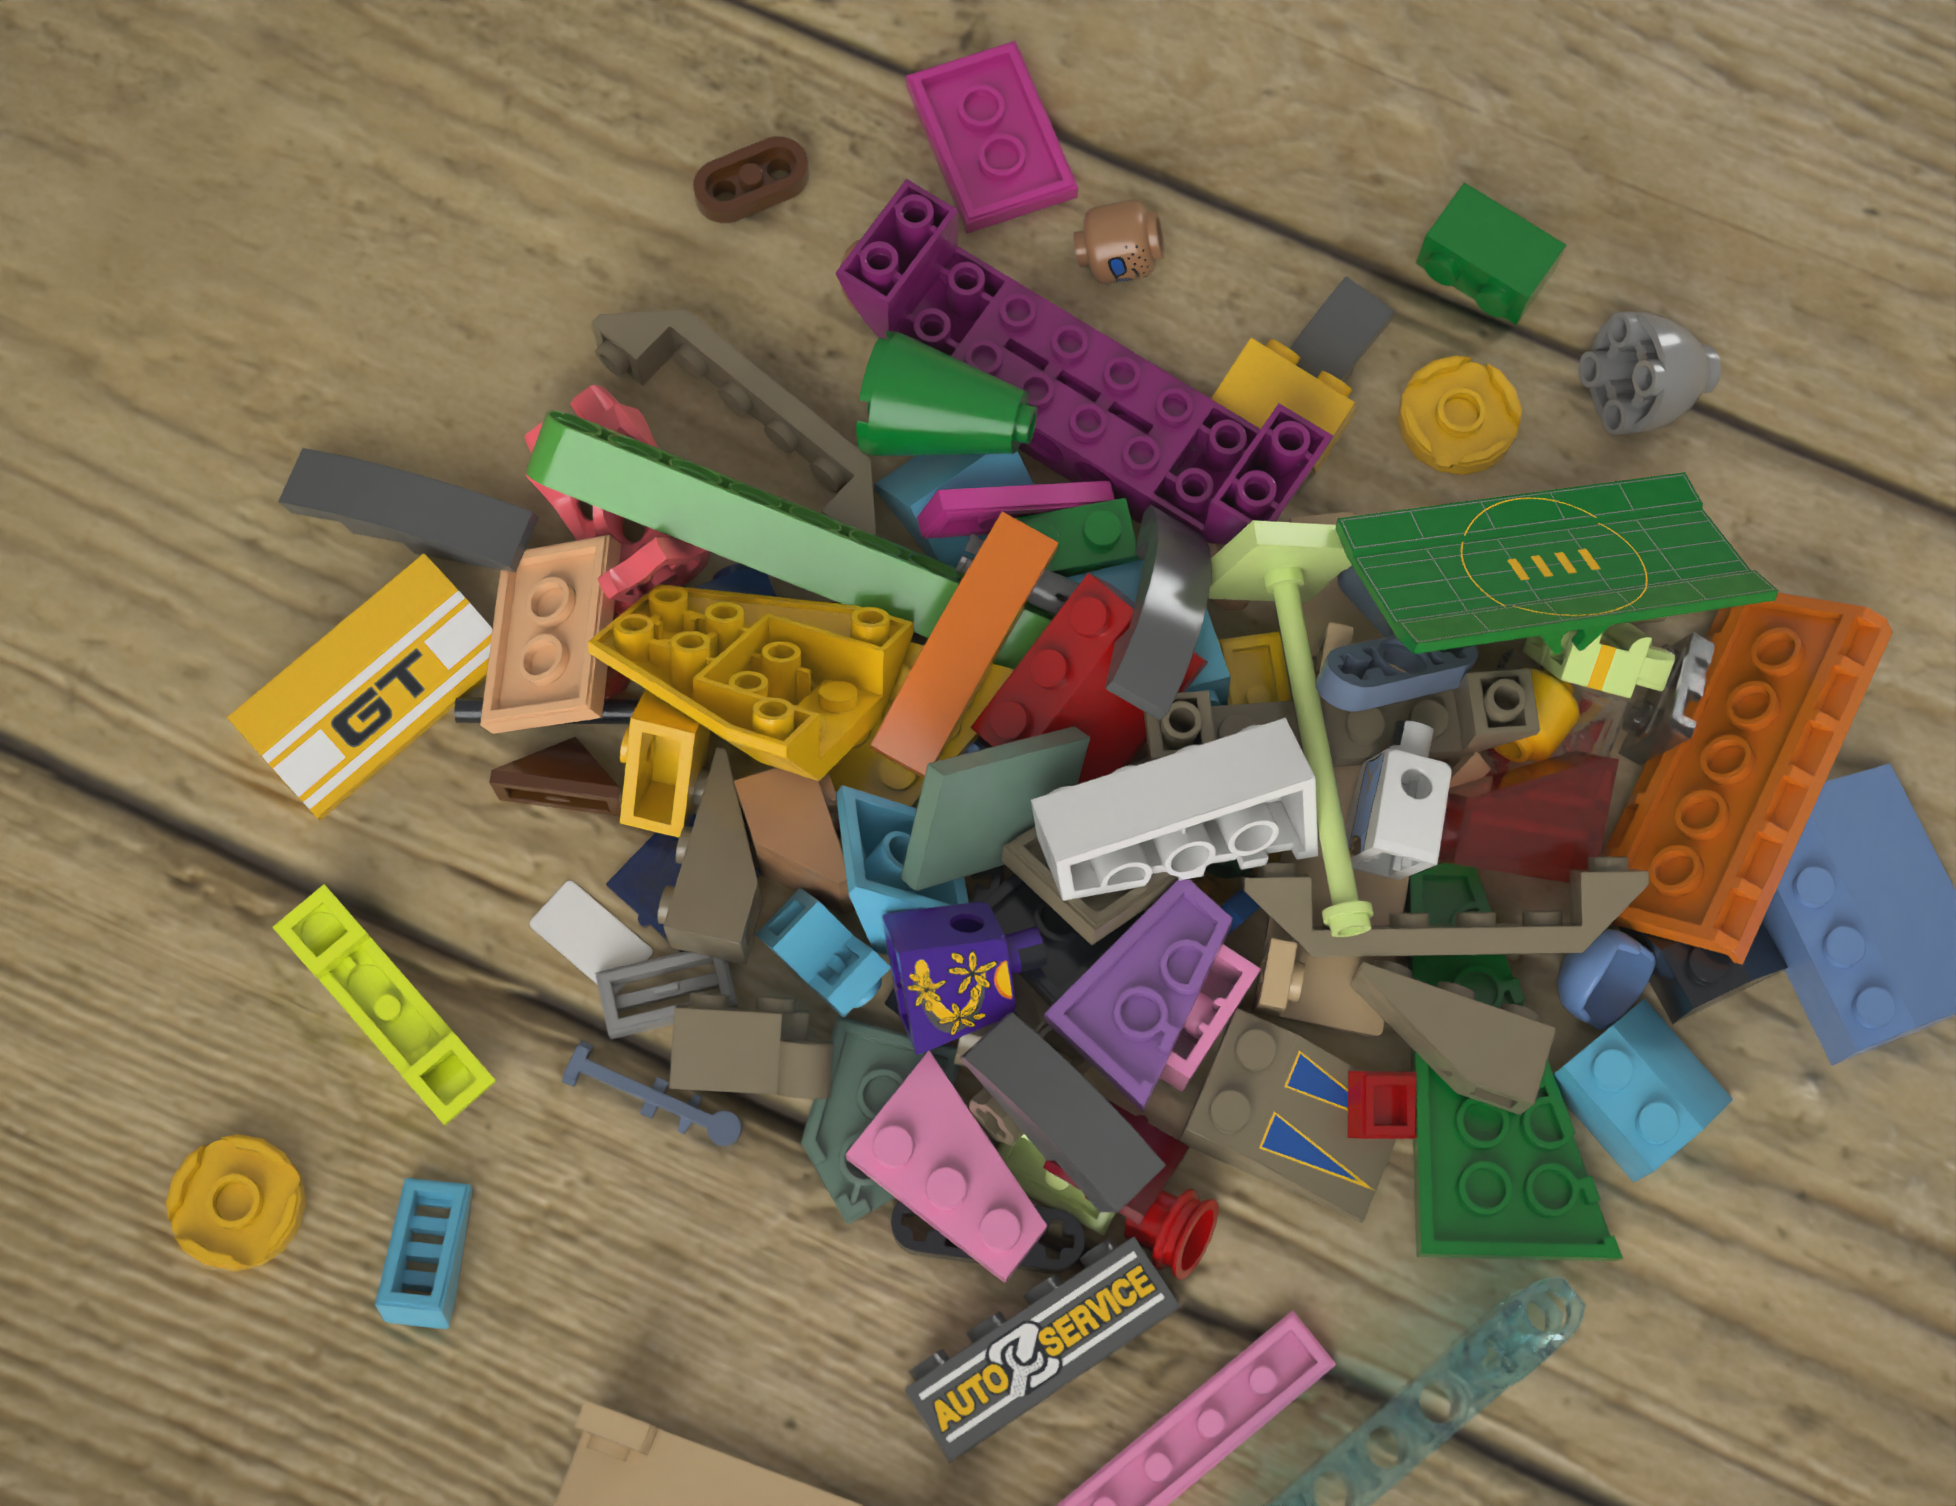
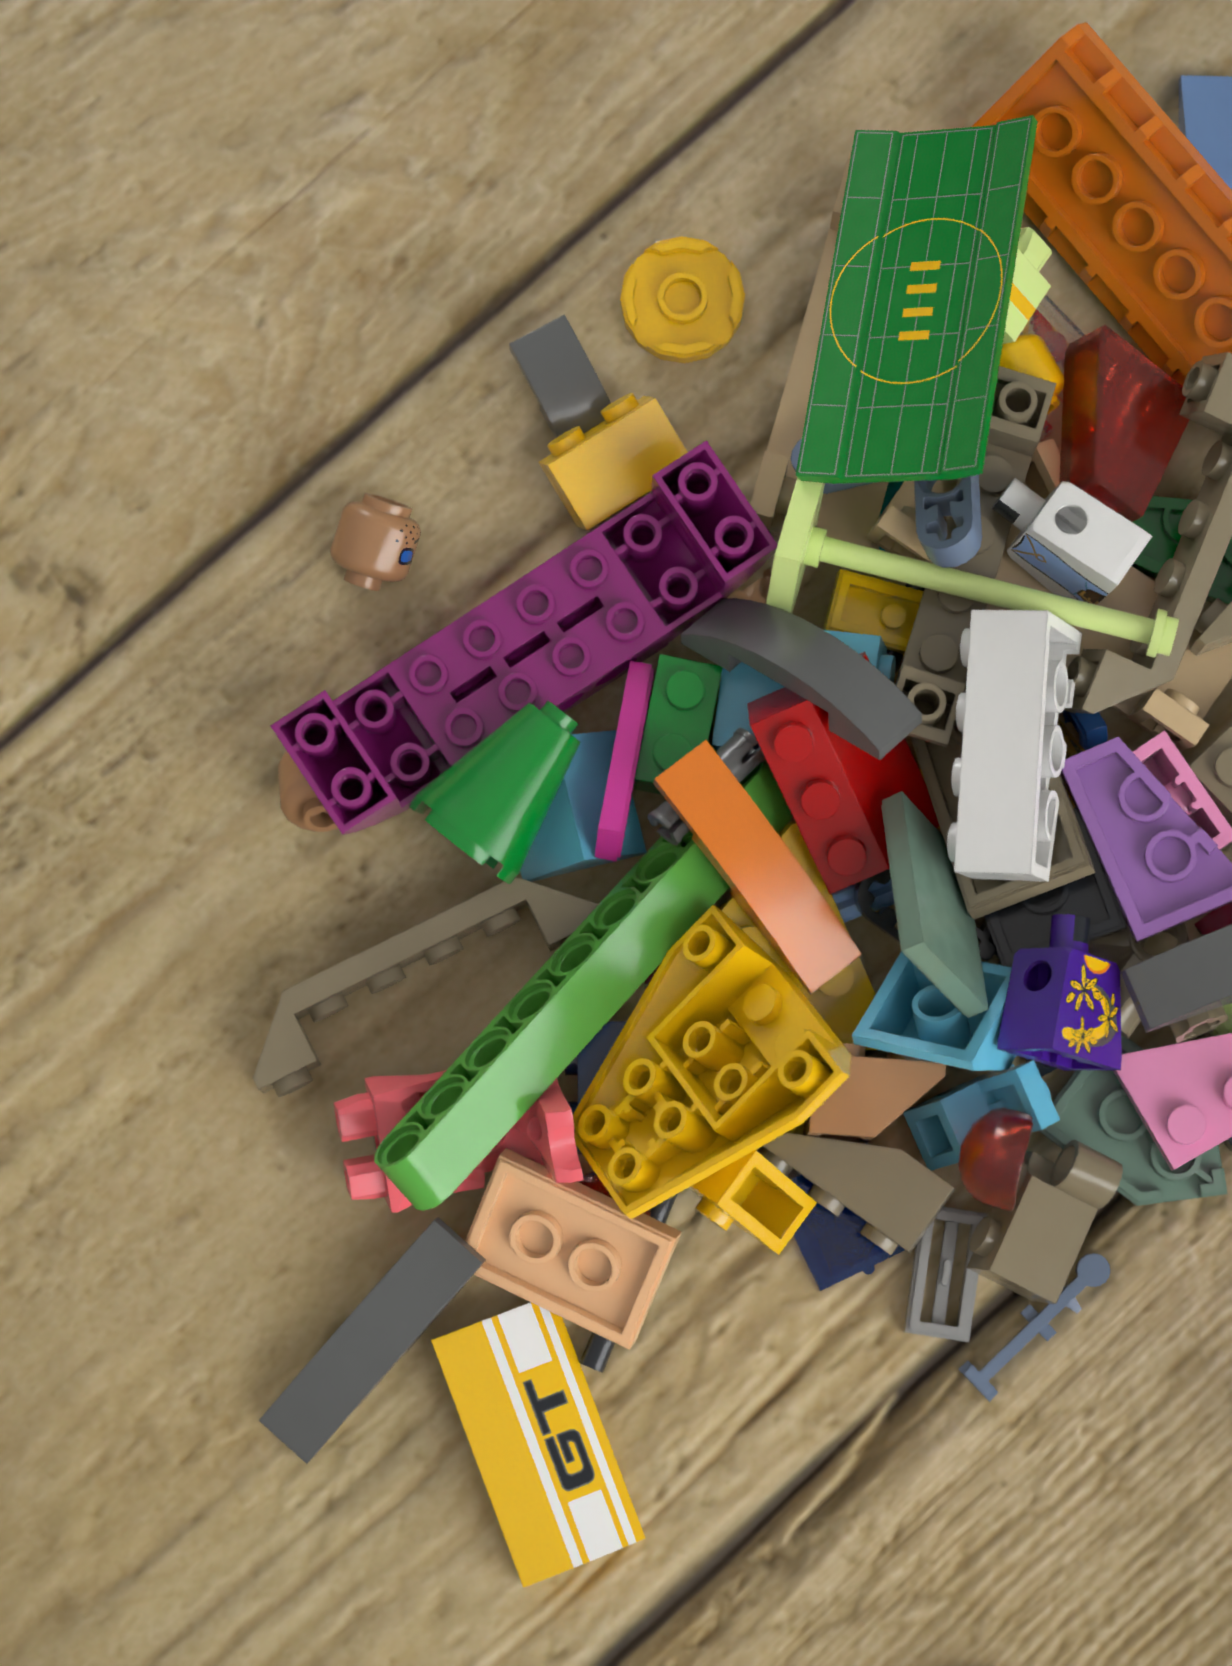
camera: 65 degrees left, 10 degrees up
neon yellow slope [272,884,497,1126] -> none
medium azure slope [375,1178,473,1329] -> none
reddish brown slope [489,737,623,816] -> none
white sticker [530,881,653,995] -> none
reddish brown plate [693,136,809,223] -> none
dark pink tile [906,41,1078,234] -> none
green brick [1415,182,1567,325] -> none
light grey piece [1579,311,1721,435] -> none
clear smoke wing [1618,632,1715,765] -> none
none -> clear red hair [958,1108,1033,1211]

